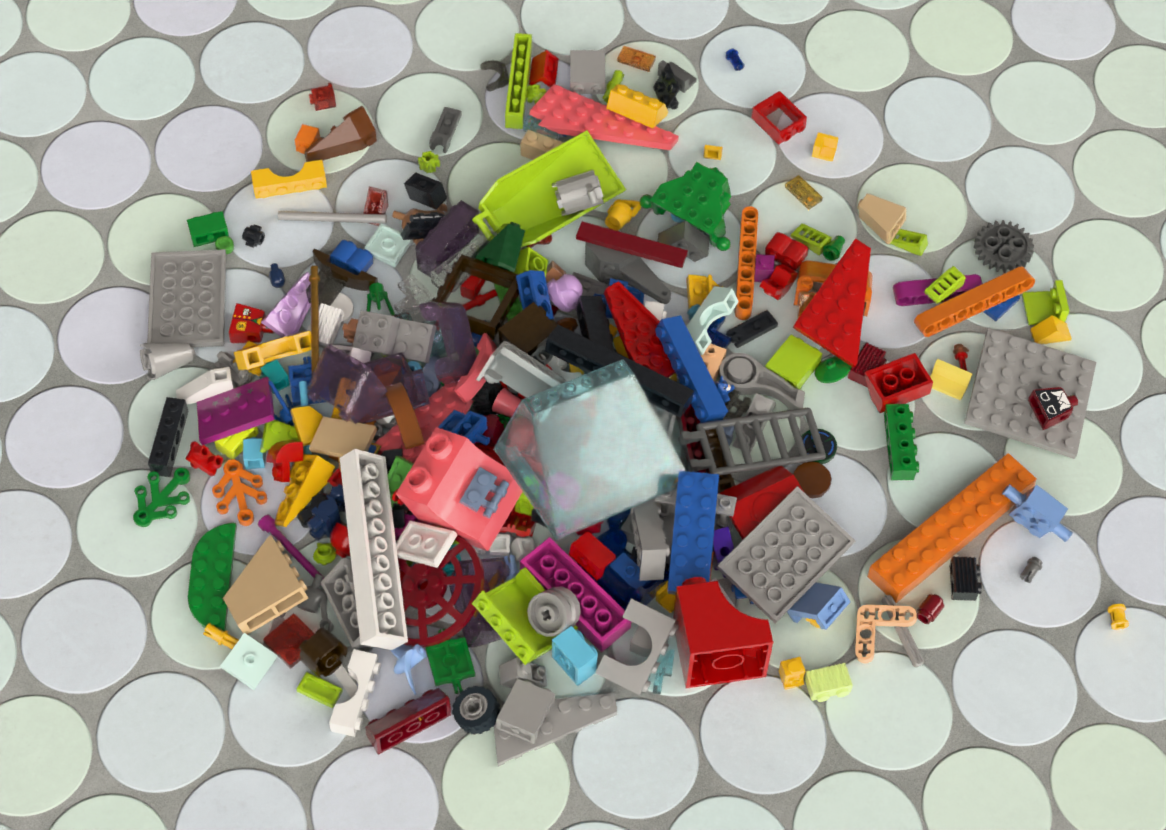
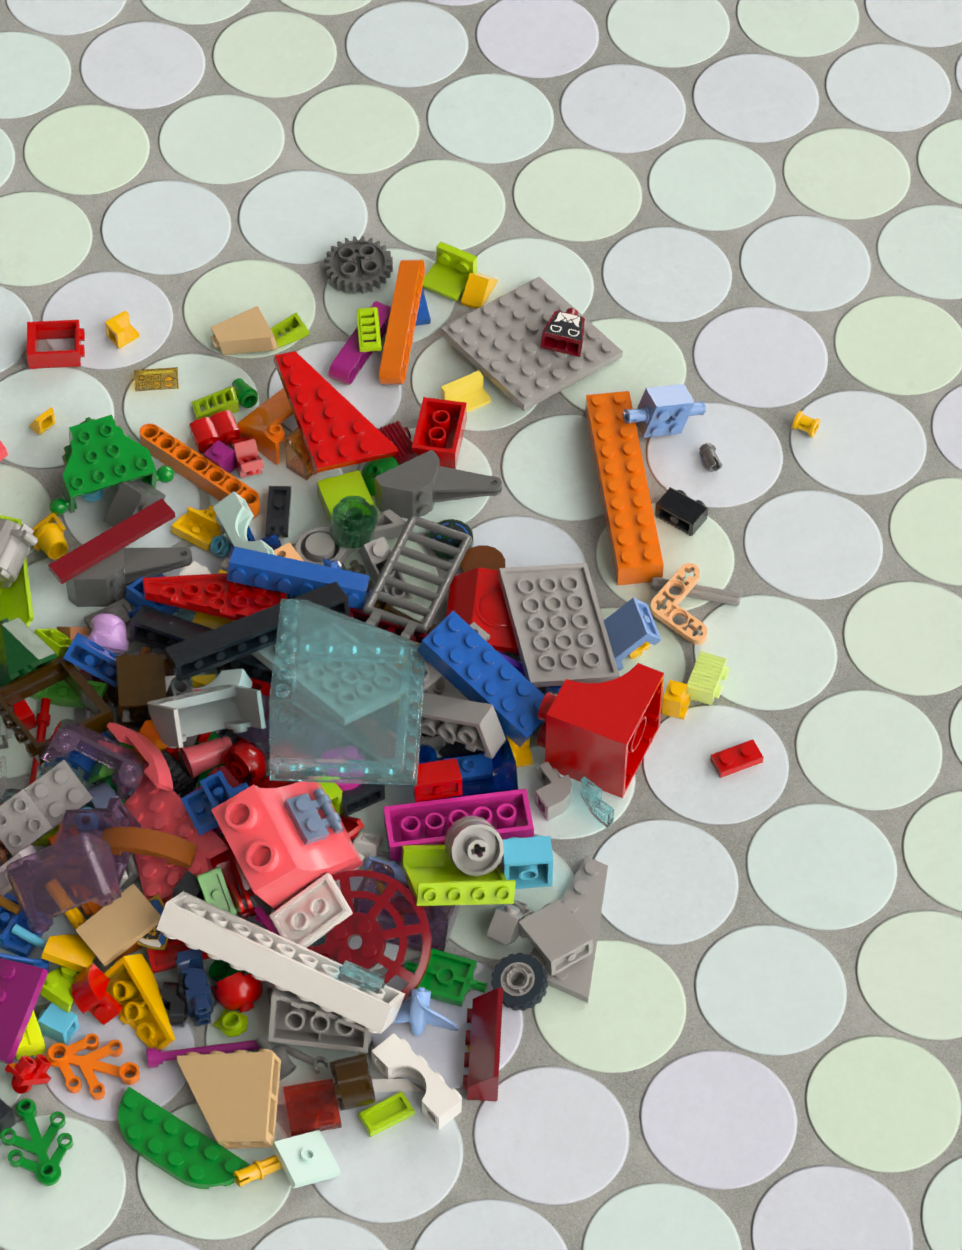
camera: 55 degrees left, 5 degrees down
light grey arch [595,599,678,695] -> none
green brick [884,404,919,480] -> none
dark red brick [916,594,945,624] -> none
piece [953,344,969,371] -> none
none -> clear green brick [329,496,378,549]
none -> clear light blue piece [338,960,386,994]
none -> dark grey slope [375,450,502,519]
none -> red plate [710,739,764,778]

